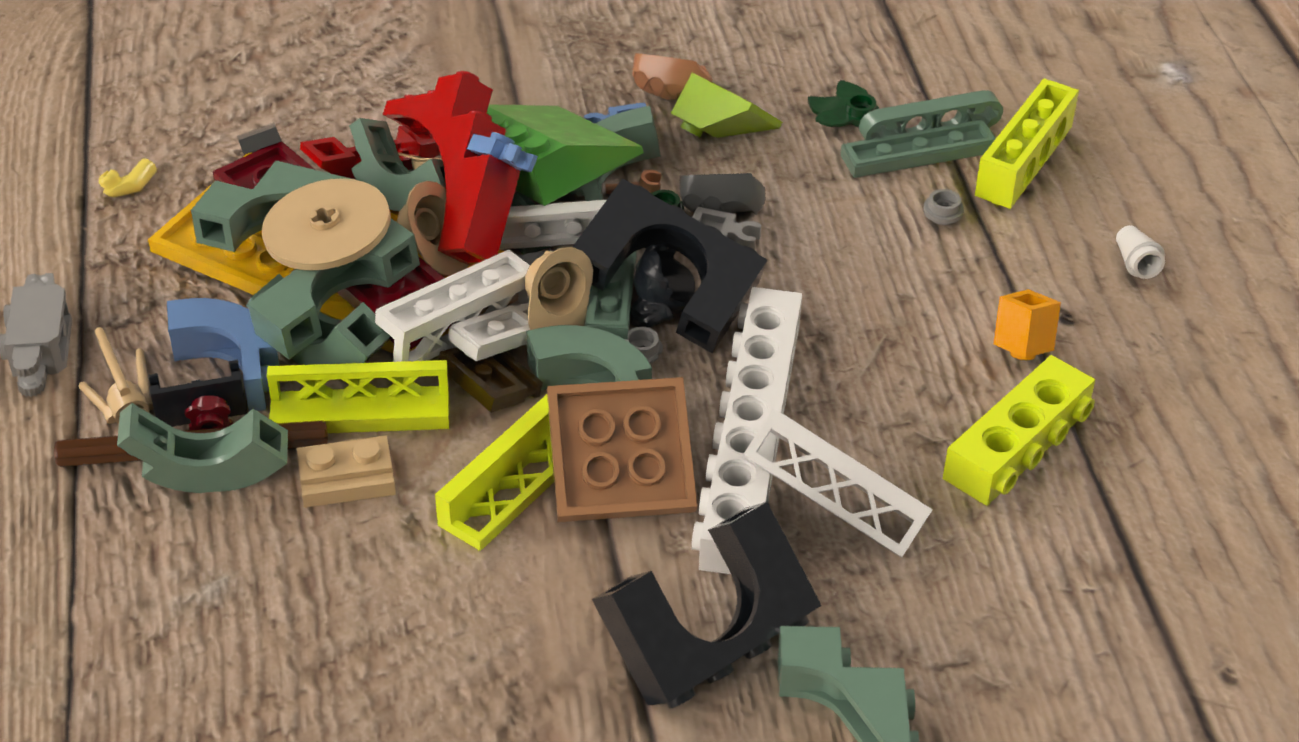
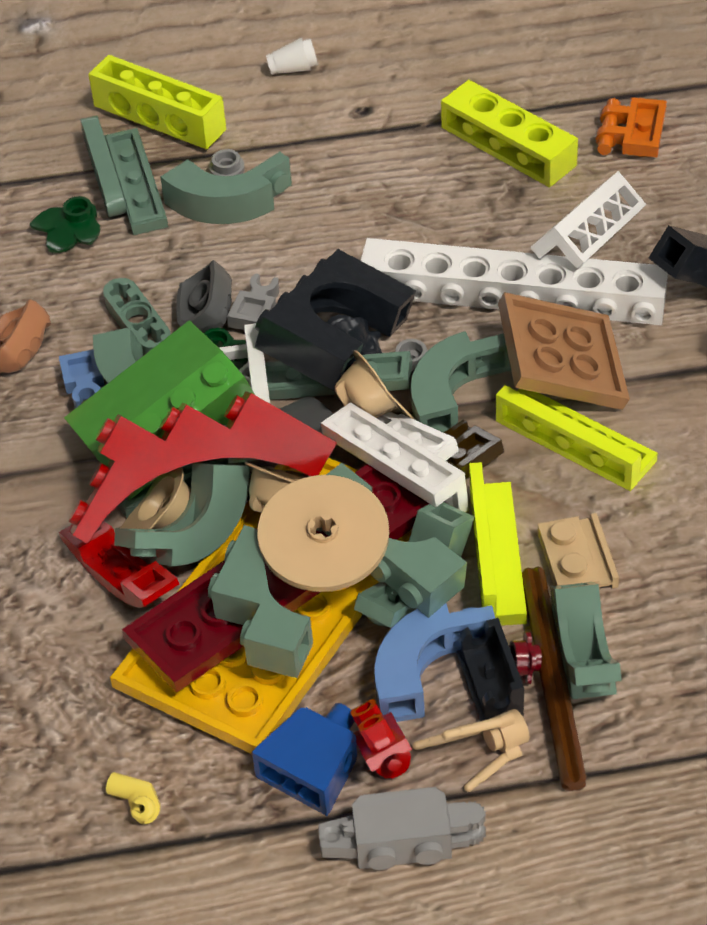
camera: 85 degrees left, 5 degrees up
dark grey slope [237,123,281,155] -> none
medium blue plate [467,132,538,172] -> none
lime slope [671,72,783,138] -> none
light orange brick [993,289,1061,360] -> none
none -> sand green beam [103,278,171,356]
none -> sand green arch [160,152,292,224]
none -> blue torso [252,703,357,816]
none -> red hips [350,699,412,778]
none -> orange plate [596,97,667,158]

